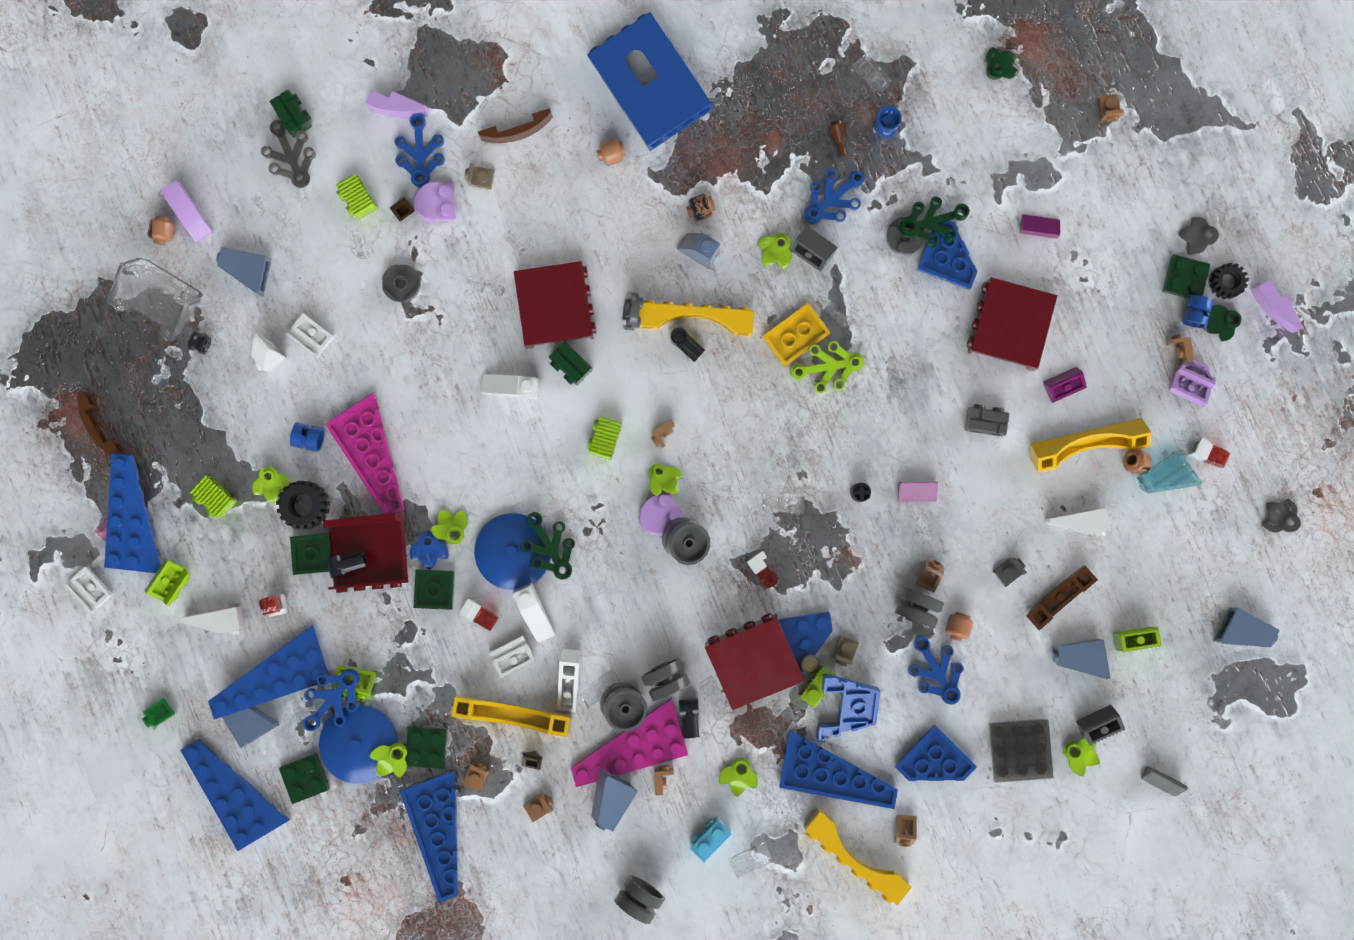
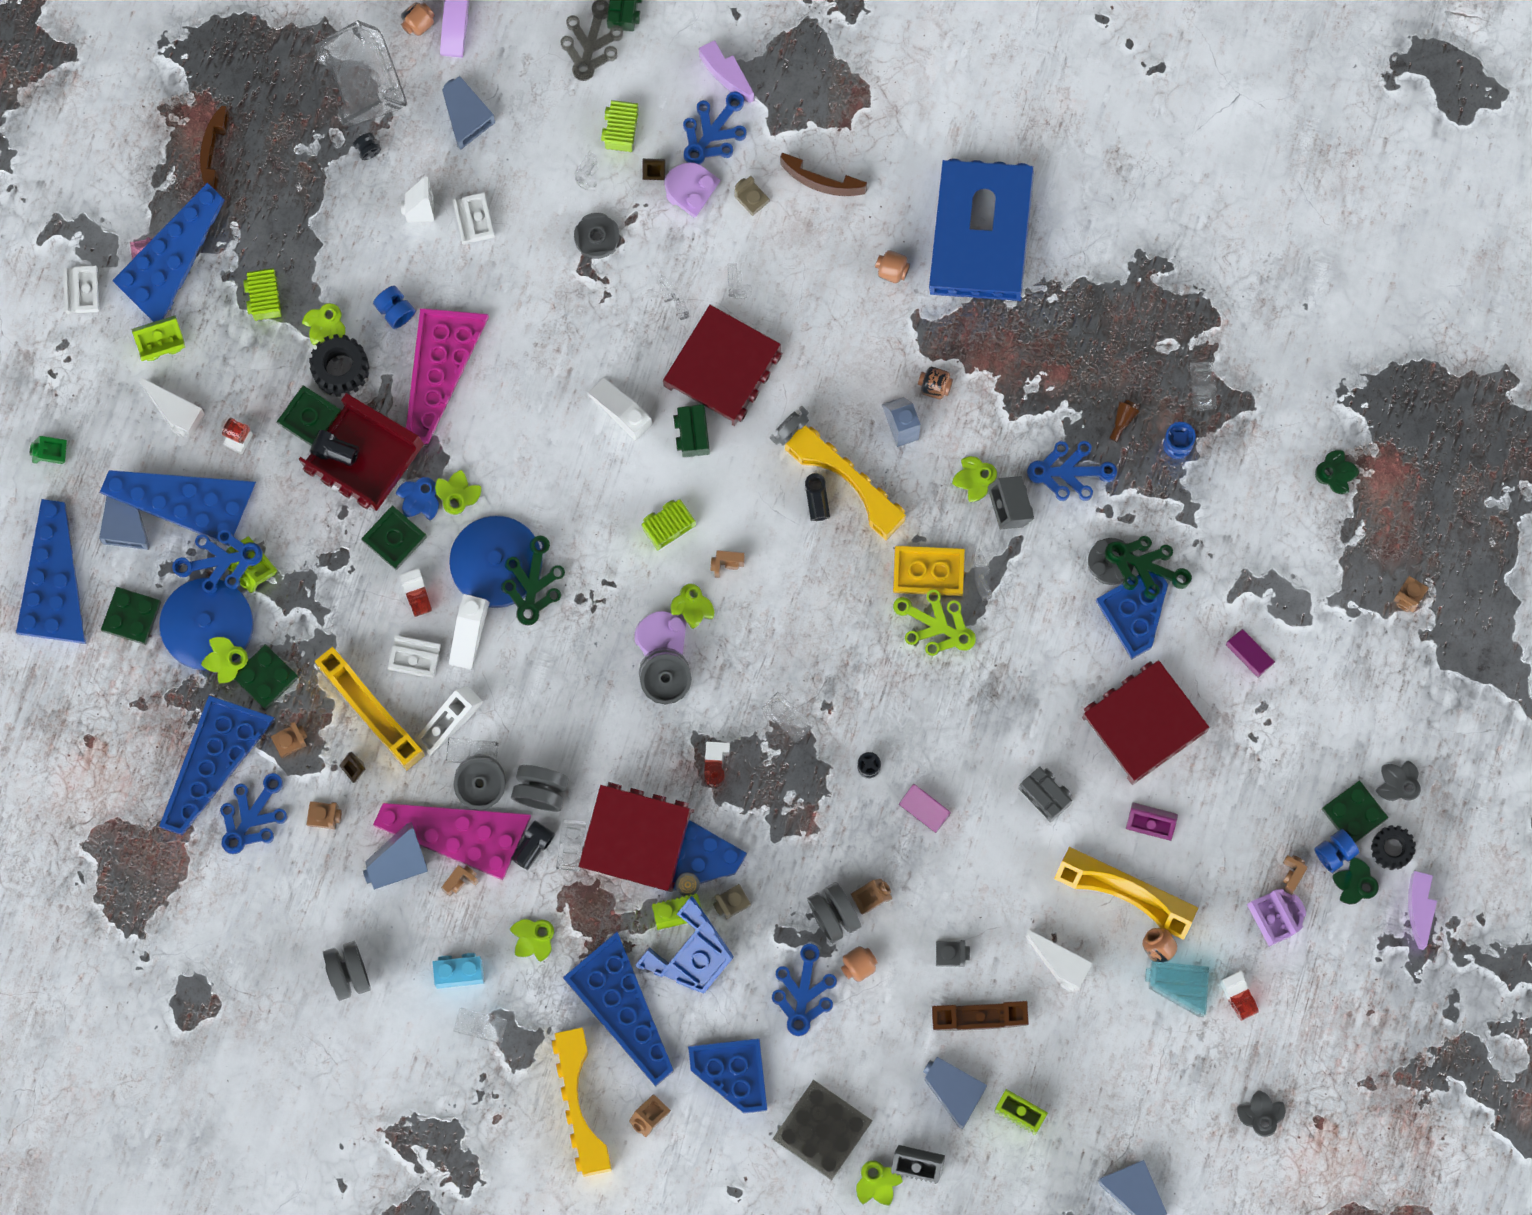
camera: 40 degrees right, 10 degrees down
none -> blue plant [220,773,287,854]

